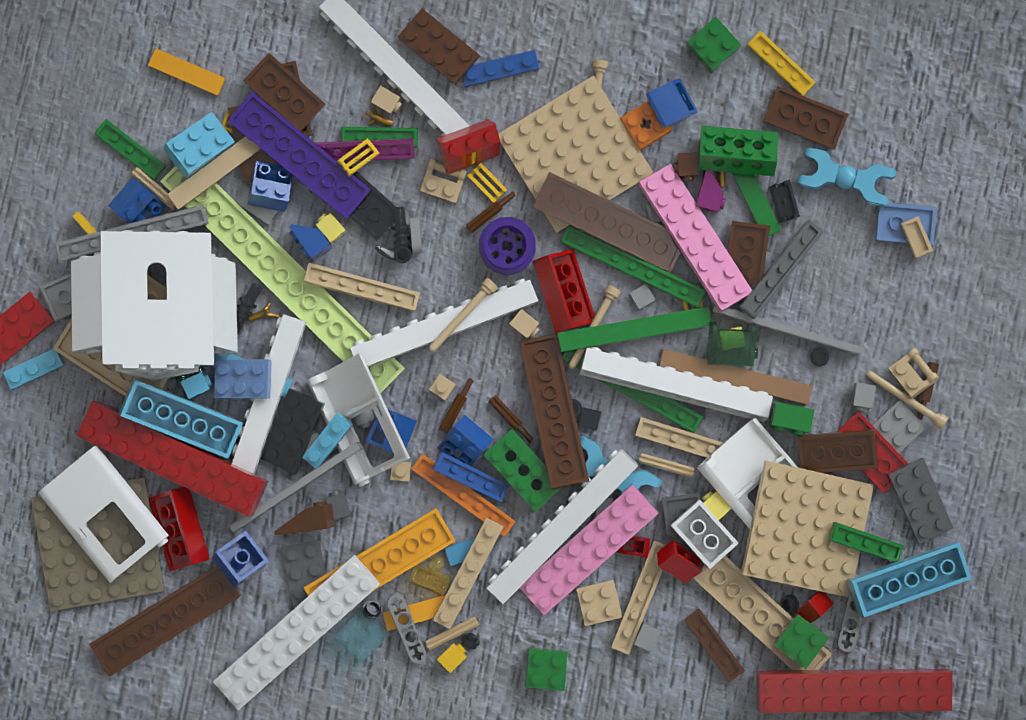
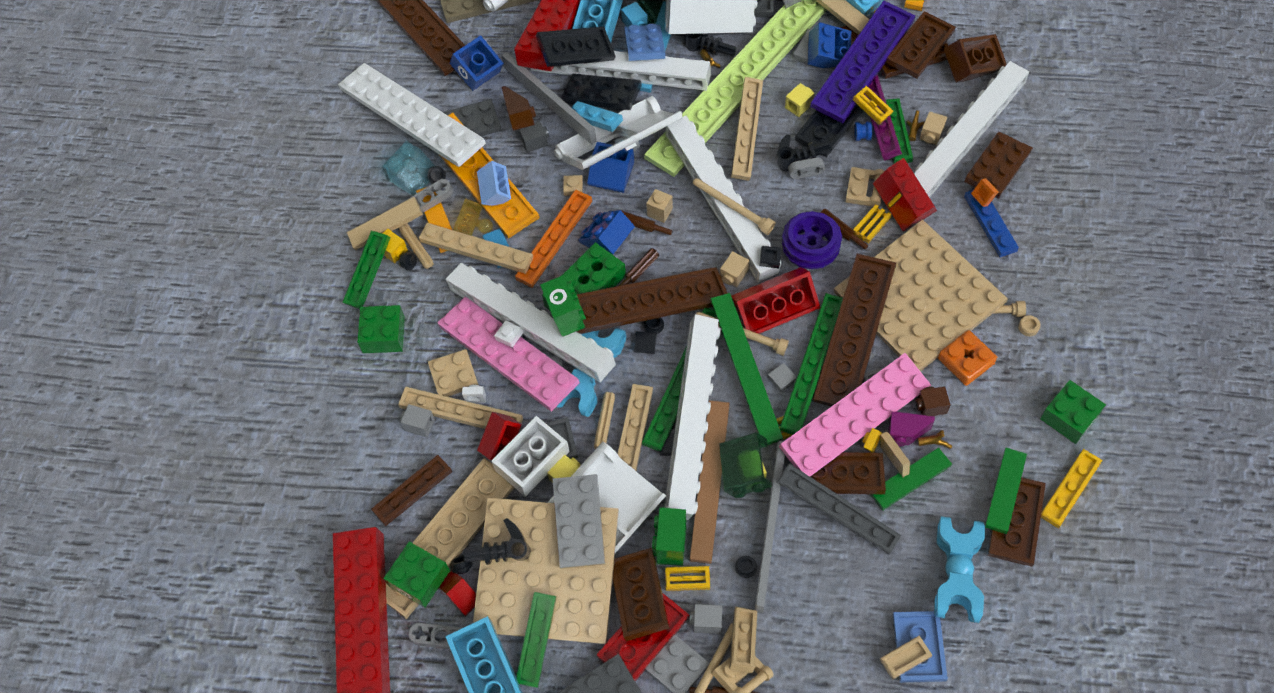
camera: 90 degrees right, 25 degrees down
red slope [149,487,210,572] -> none
blue slope [289,224,332,261] -> none
blue plate [432,452,509,503] -> none
red slope [617,536,650,558] -> none
blue slope [646,78,698,128] -> none
green brick [698,126,778,176] -> none
black hinge [770,180,800,223] -> none
none -> green tile [342,230,391,309]
none -> tan tile [347,197,423,250]
none -> white plate [462,385,486,403]
none -> black piece [463,518,531,565]
none -> light blue brick [477,161,511,206]
none -> white plate [494,320,524,348]
none -> black tile [536,26,616,67]
none -> green brick [540,275,586,337]
none -> light grey plate [553,474,605,568]
none -> yellow tile [665,566,710,591]
none -> tan tile [730,607,757,673]
none -> black tile [759,246,782,269]
none -> blue wheel [854,122,872,141]
none -> yellow plate [863,428,882,453]
none -> tan tile [880,432,910,477]
none -> reddish brown slope [944,34,1007,83]
none -> orange plate [971,179,998,207]
none -> green tile [985,448,1027,534]
none -> tan tile [1018,315,1041,337]

